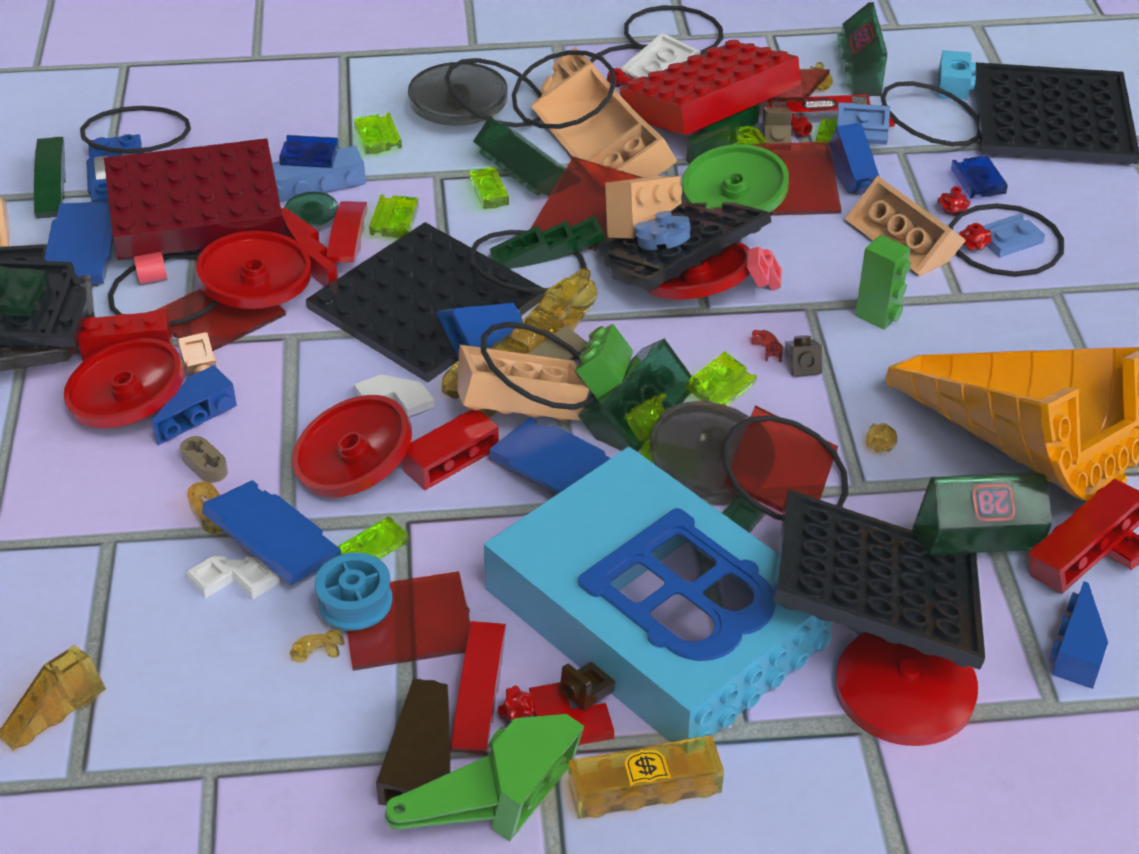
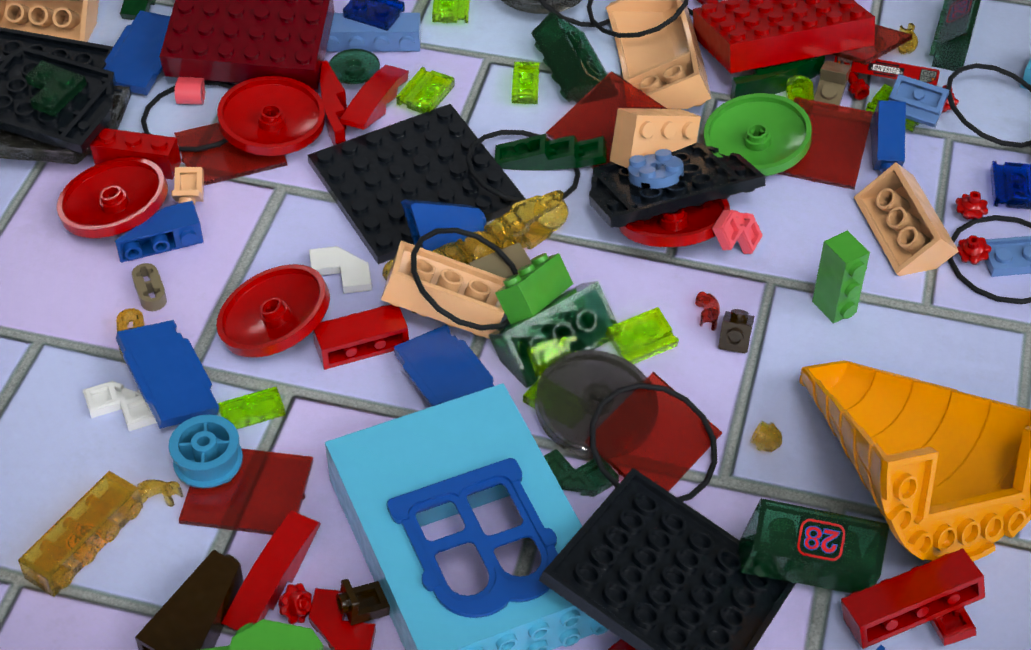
camera: 20 degrees right, 5 degrees up
none -> clear yellow brick [18,471,143,597]

